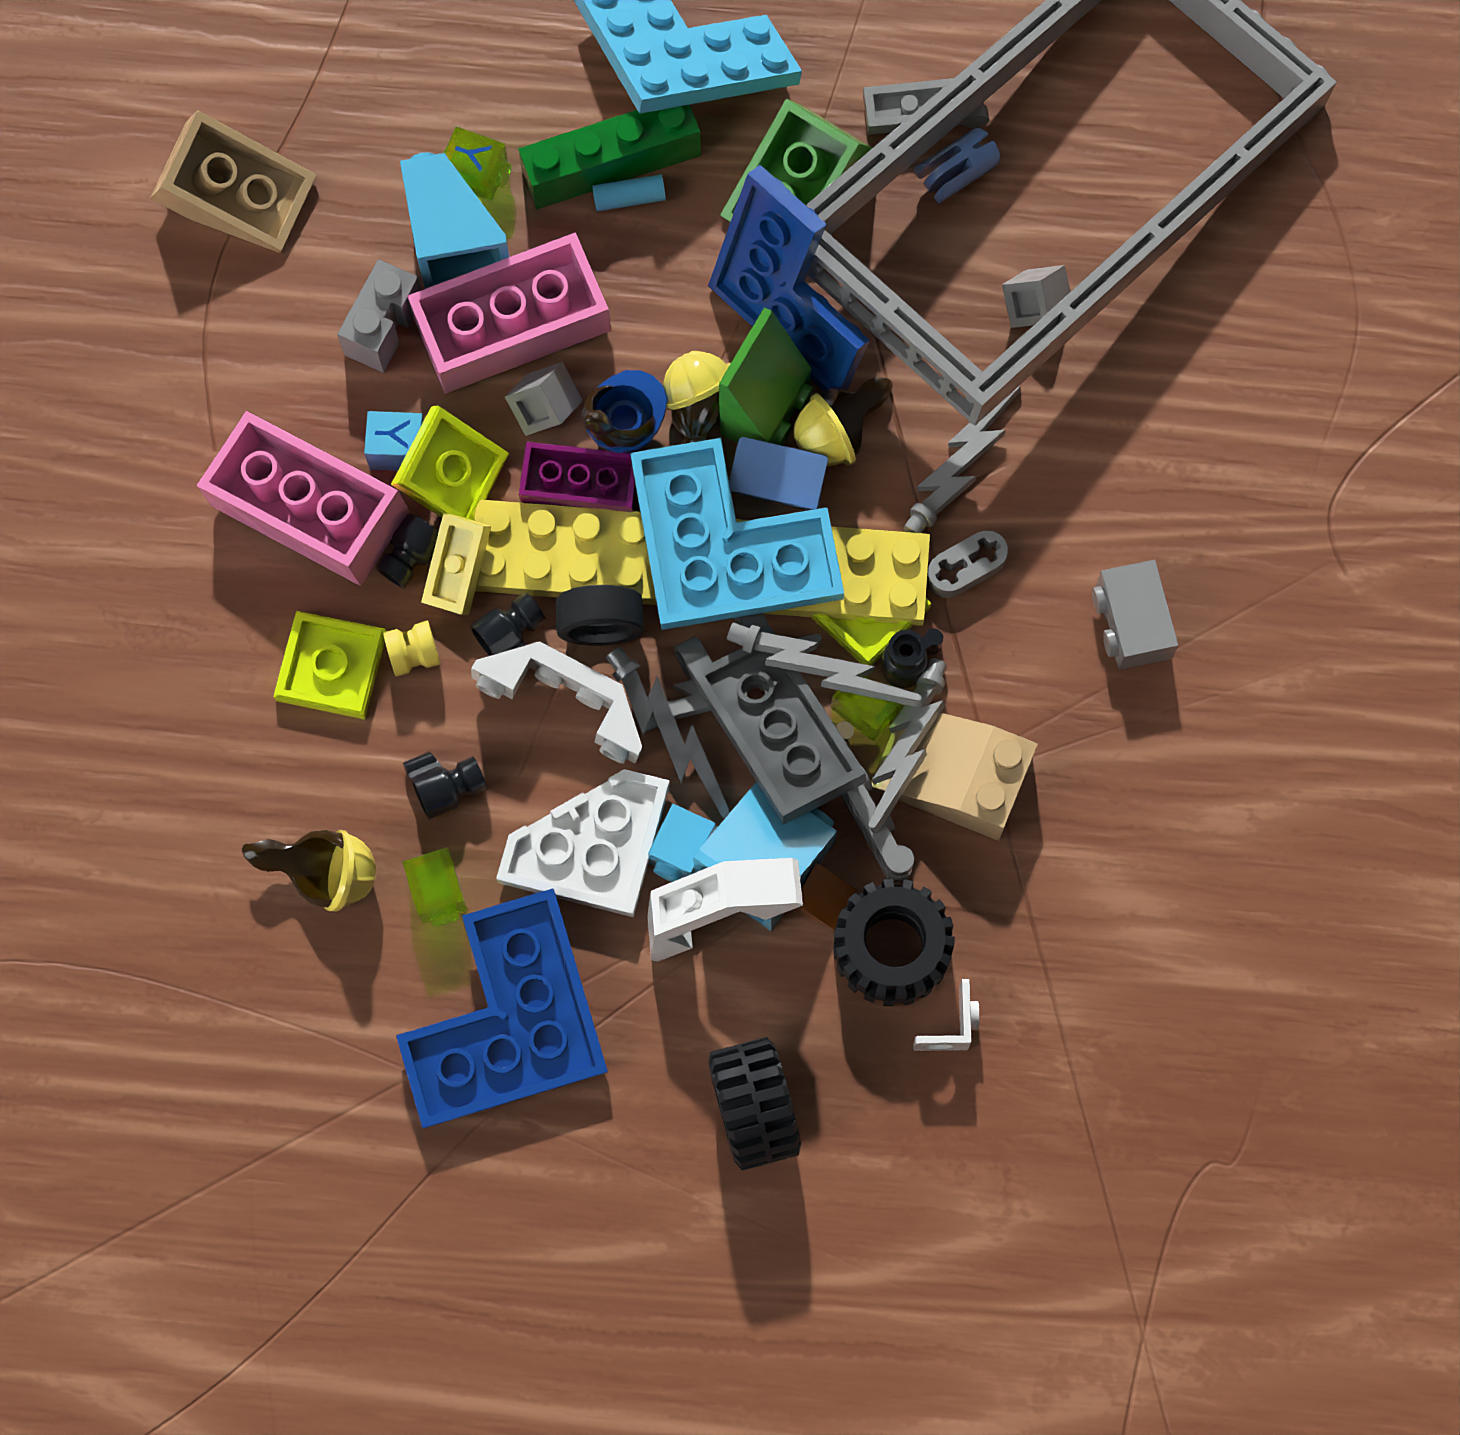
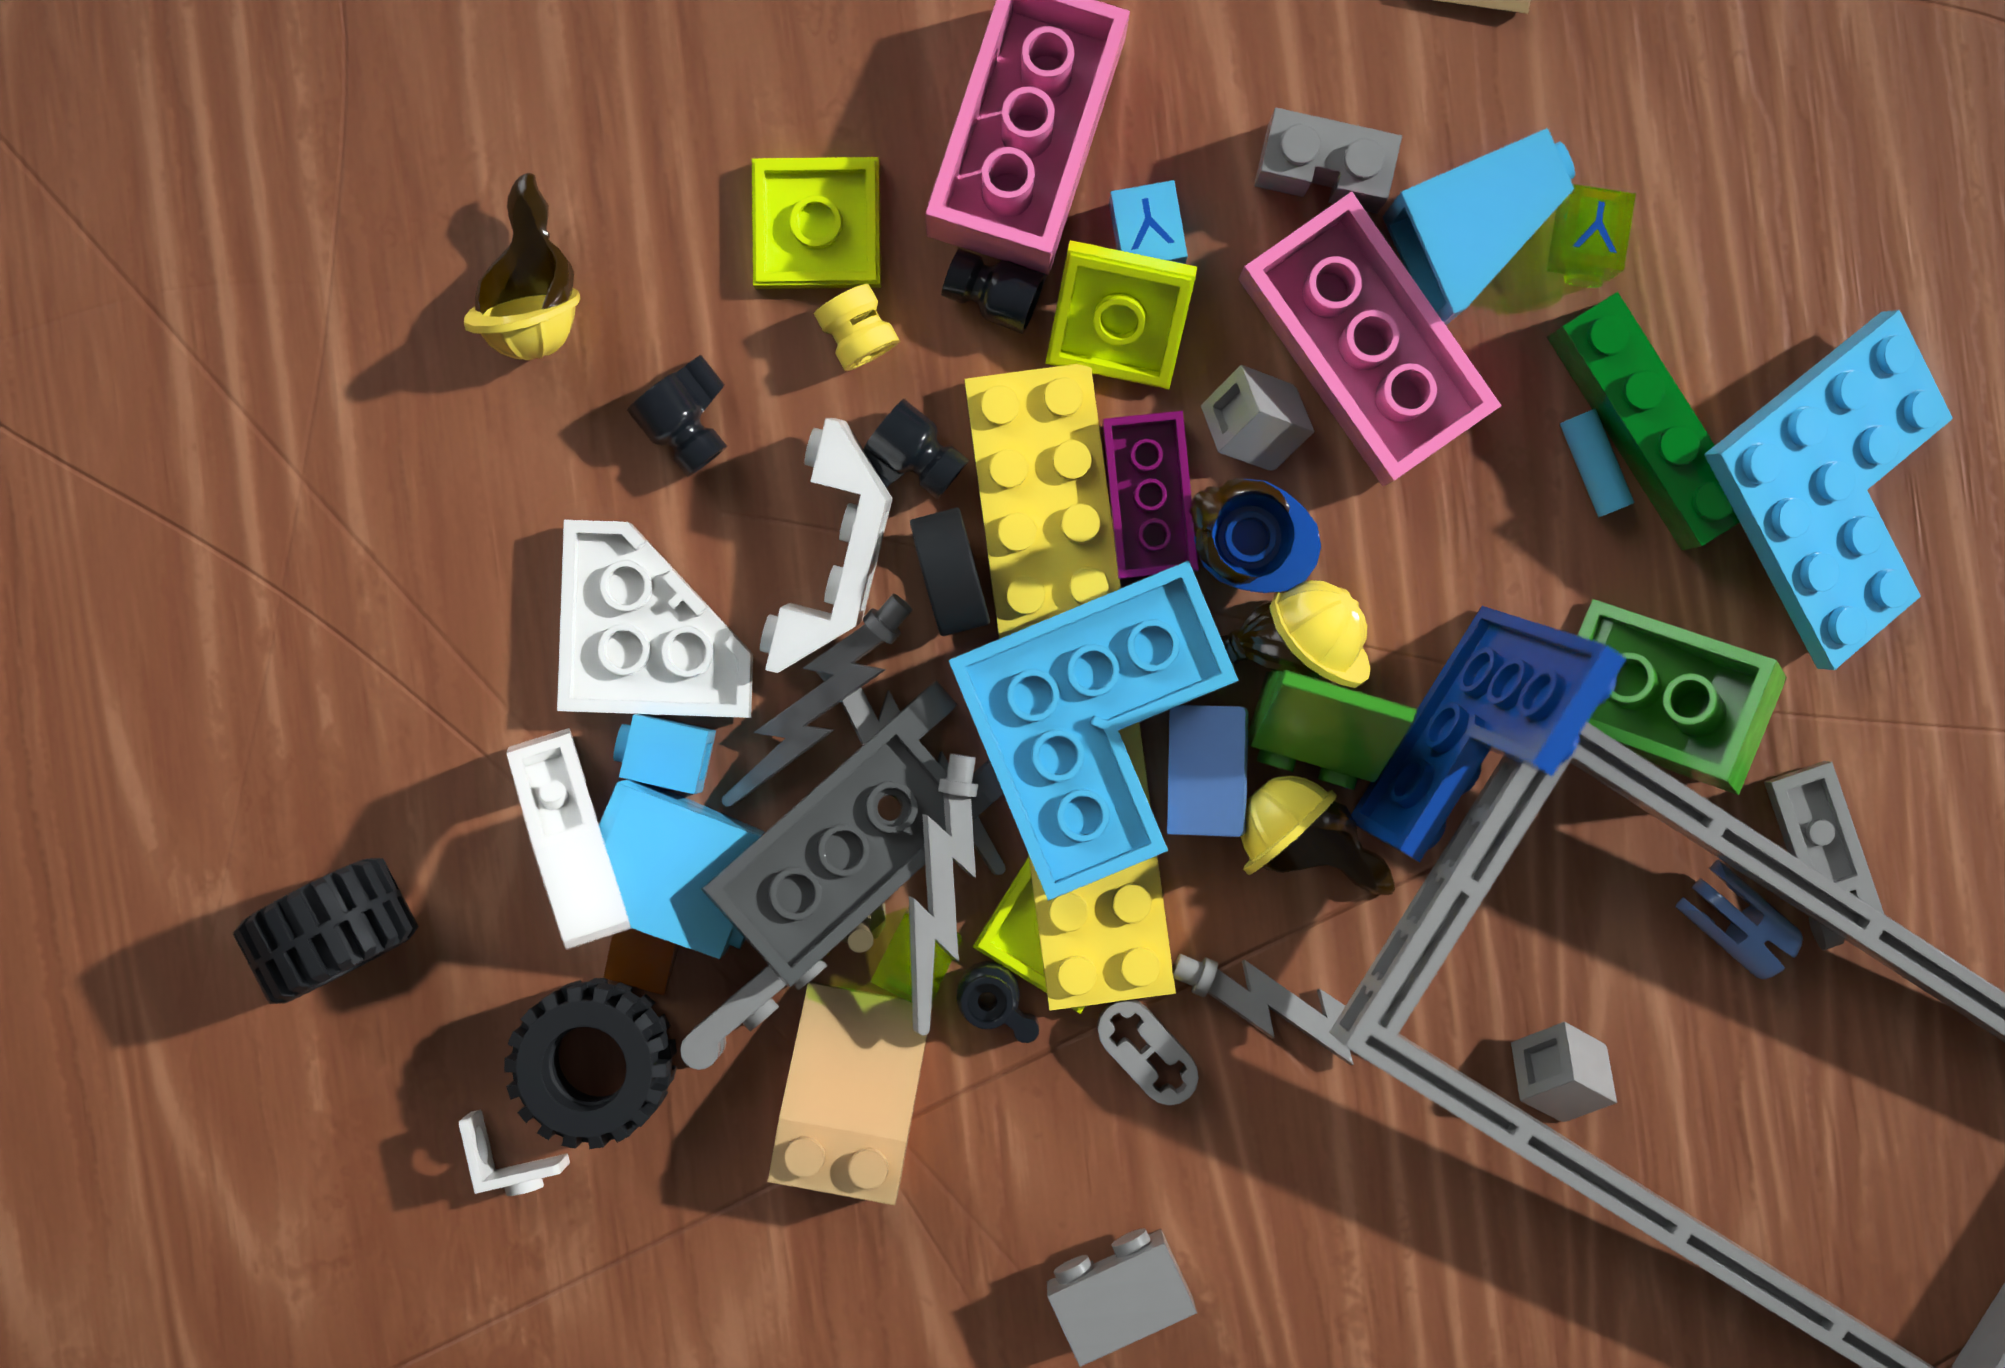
camera: 75 degrees right, 15 degrees up
blue plate [396,888,608,1129] -> none
clear neon green brick [402,847,468,926] -> none
light yellow plate [421,514,491,615] -> none
light grey piece [868,658,947,833] -> none

